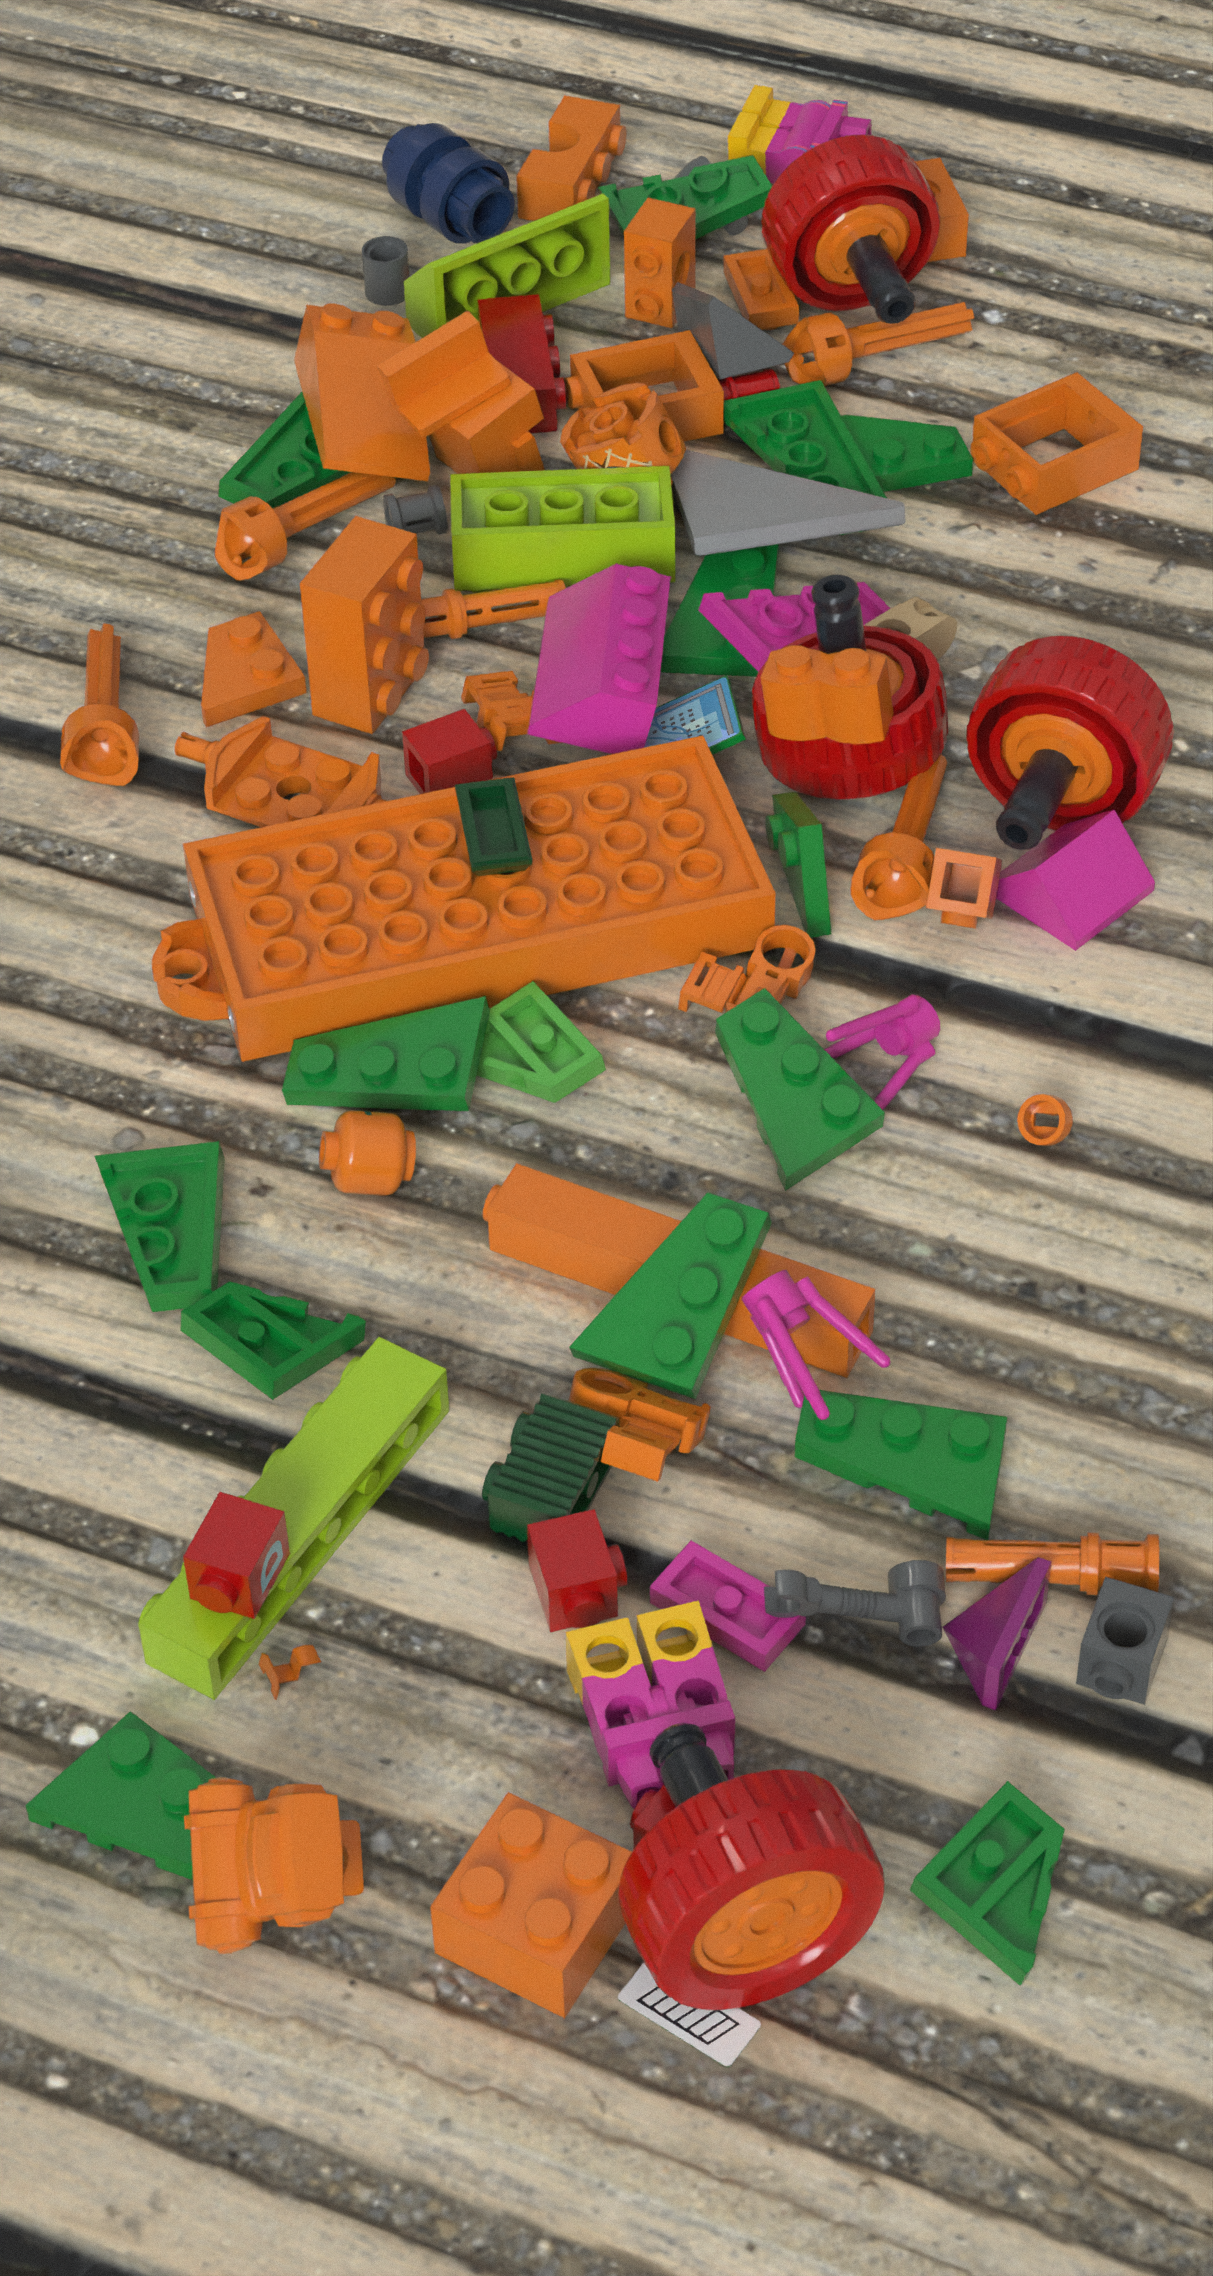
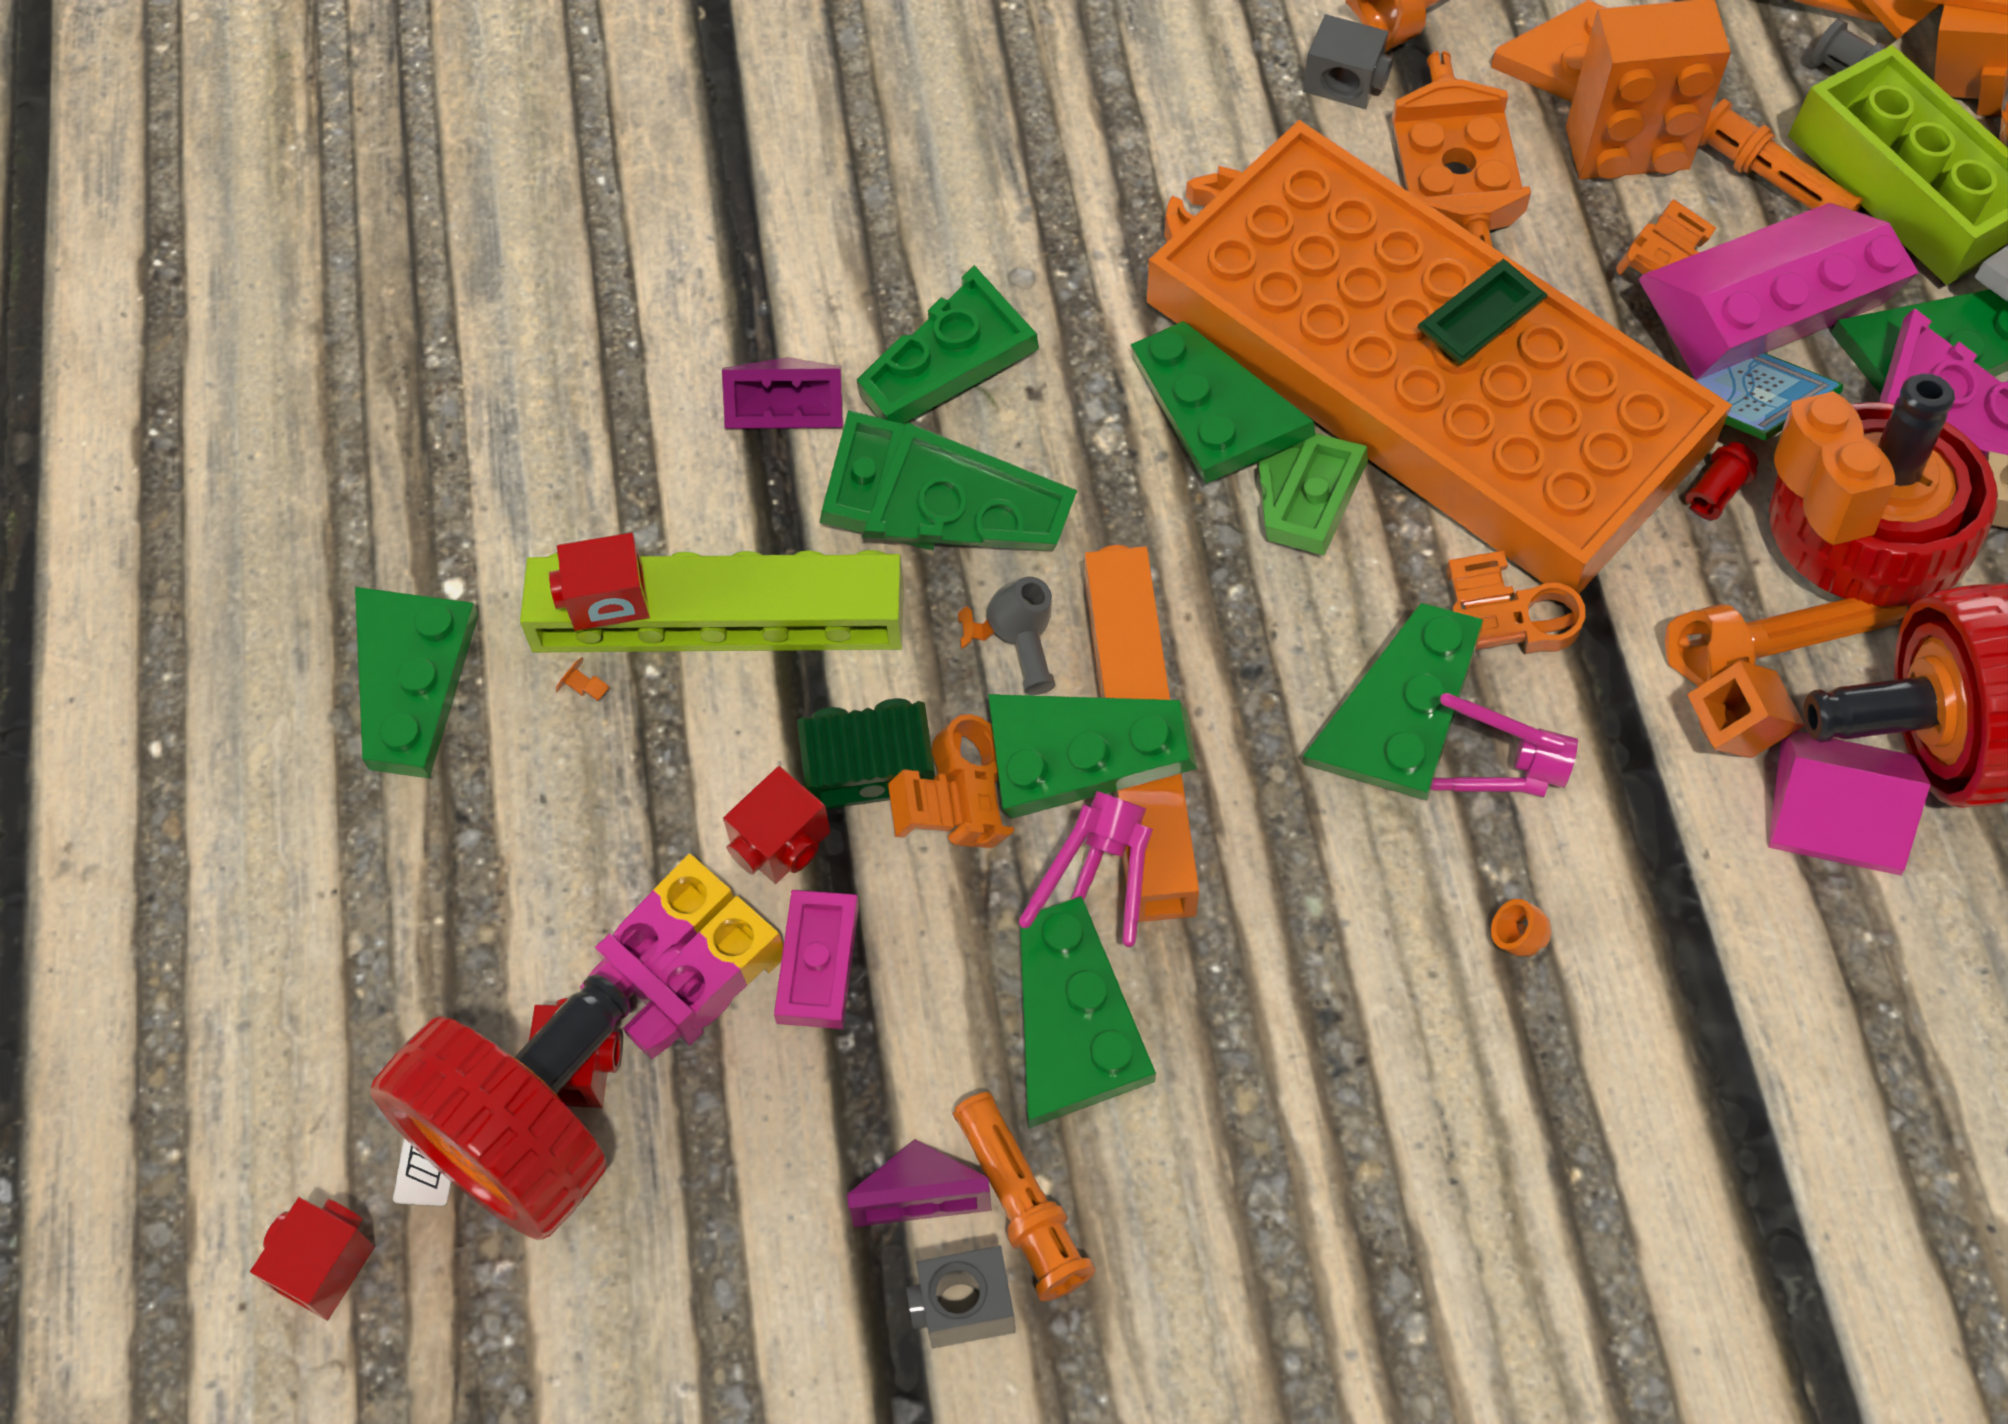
camera: 60 degrees right, 15 degrees up
orange piece [184,1777,364,1954] -> none
orange head [319,1110,416,1196] -> none
red brick [402,709,497,794] -> none
orange brick [430,1792,632,2018] -> none
dark grey brick [764,1560,946,1647] -> none
green wing [765,791,832,938] -> none
green wing [910,1781,1065,1986] -> none
none -> red brick [249,1197,375,1321]
none -> magenta slope [722,357,844,429]
none -> green wing [861,422,1077,551]
none -> orange piece [958,606,995,649]
none -> dark grey bar [987,576,1056,695]
none -> dark grey brick [1303,14,1393,110]
none -> red pin [1685,442,1759,520]

